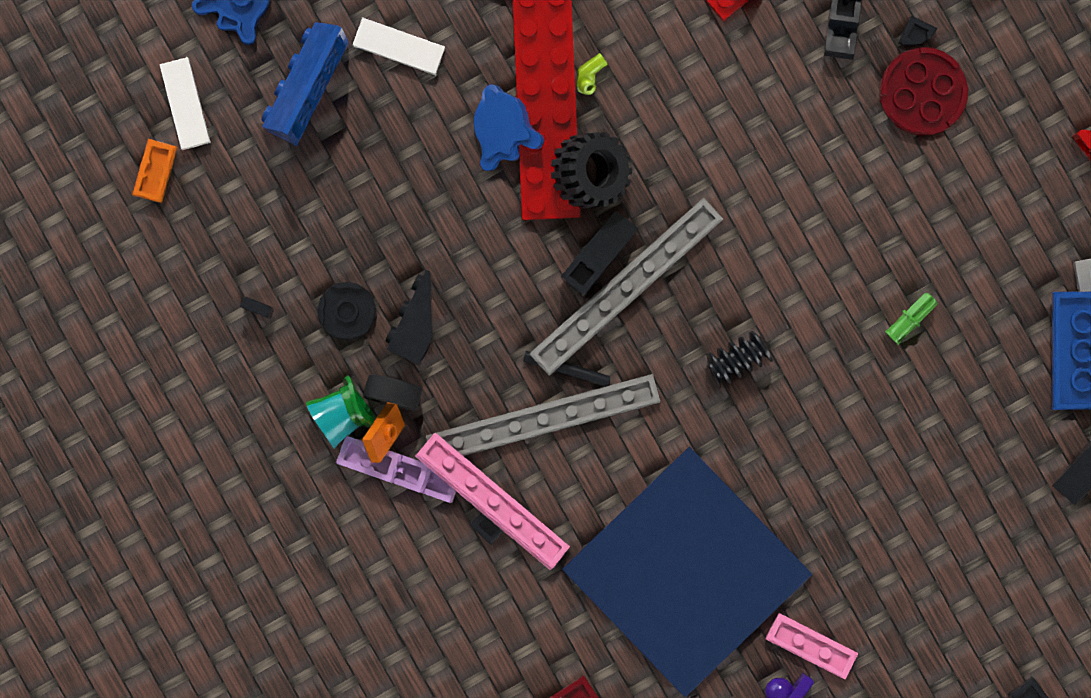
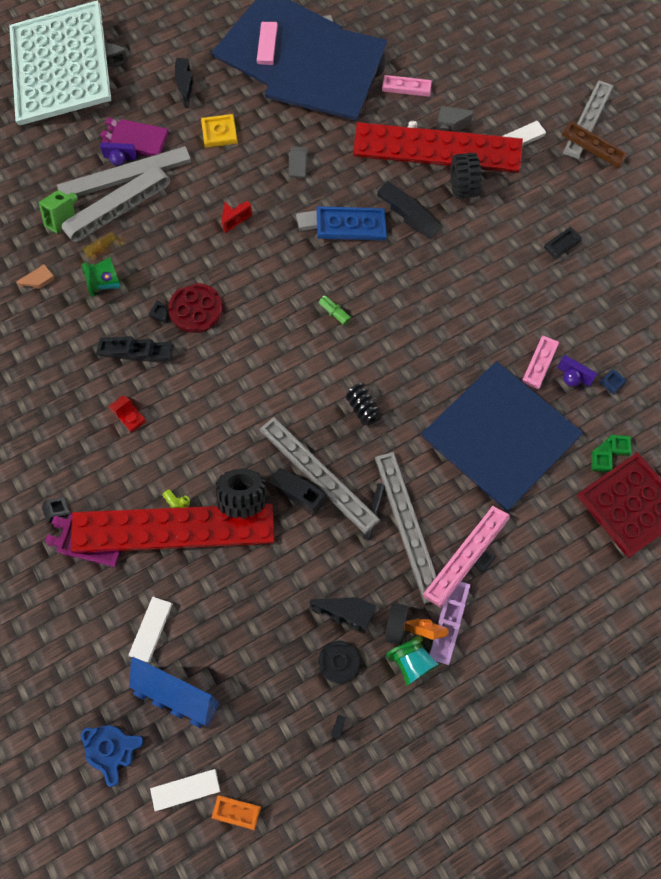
camera: 95 degrees left, 20 degrees down
blue tile [474,84,544,171] -> none

